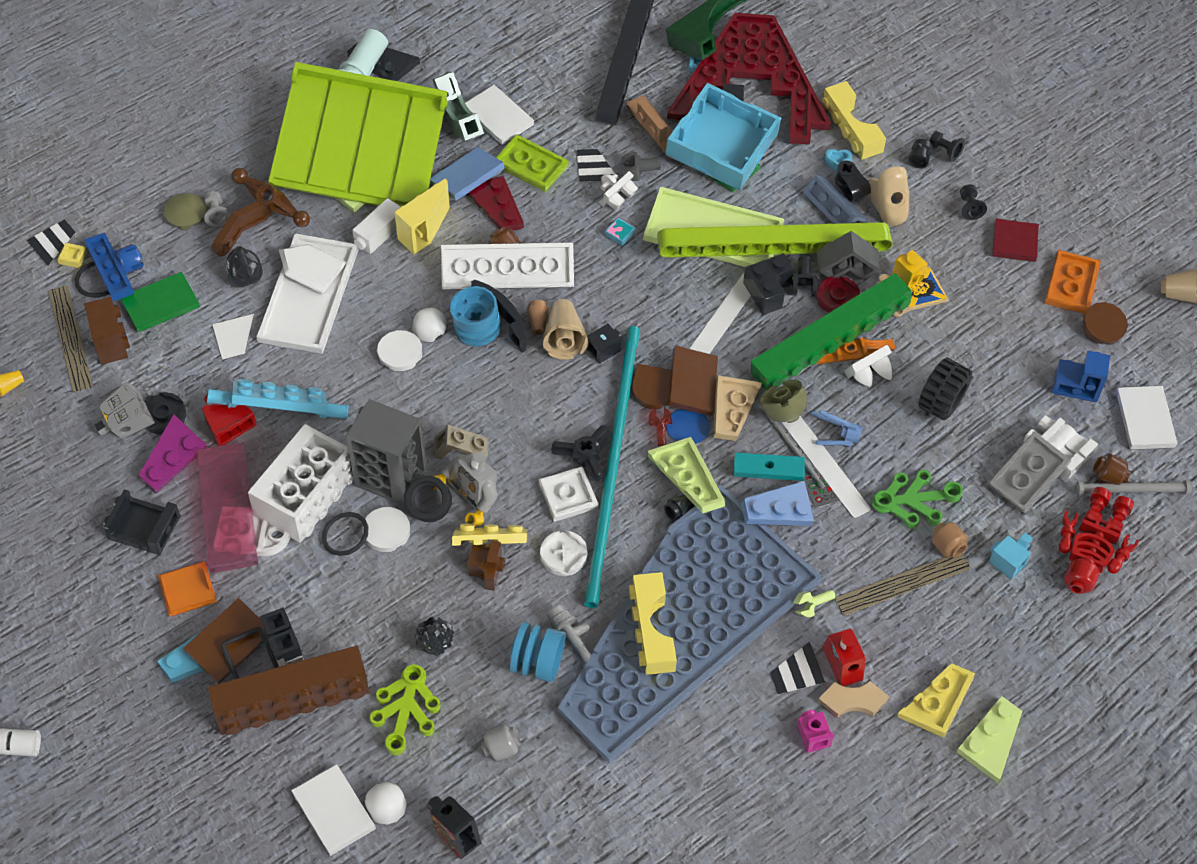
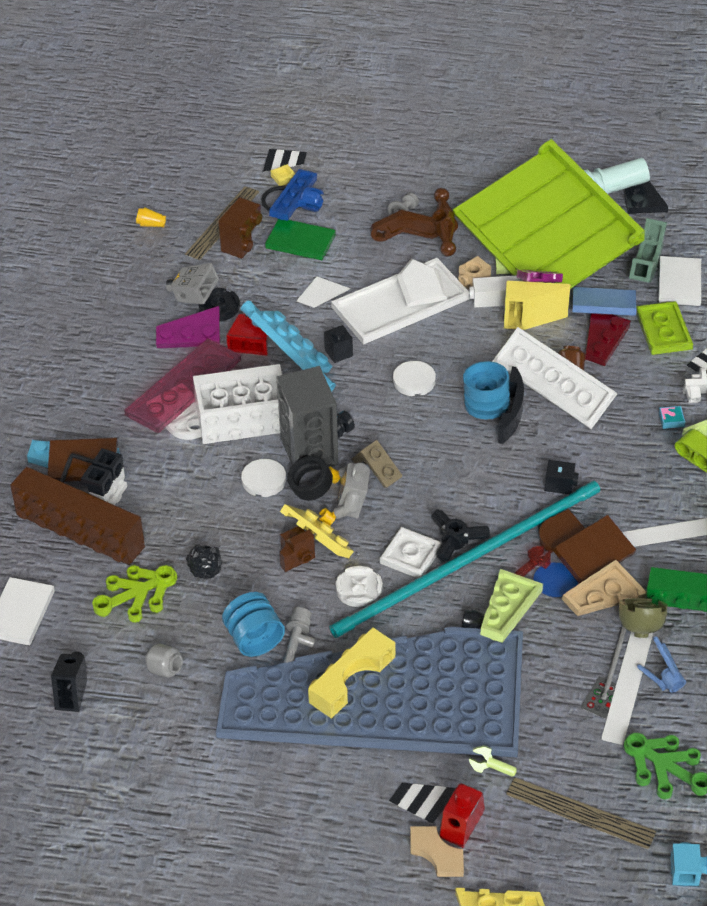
camera: 50 degrees right, 10 degrees down
black panel [103,489,181,555] -> none
orange piece [158,561,217,617] -> none
olive dish [163,193,207,231] -> none
black piece [226,246,263,288] -> none
black piece [322,512,369,556] -> none
white hair [365,782,407,825] -> none
white hair [412,307,447,342] -> none
medium nougat cone [527,300,549,335] -> none
tan cone [543,299,588,360] -> none
teal tile [734,452,805,481] -> none
medium blue wing [741,481,814,526] -> none
dark pink brick [797,710,834,753] -> none
medium nougat head [932,522,968,558] -> none
none -> black brick [324,325,353,363]
none -> tan brick [458,256,491,290]
none -> magenta wing [516,270,563,283]

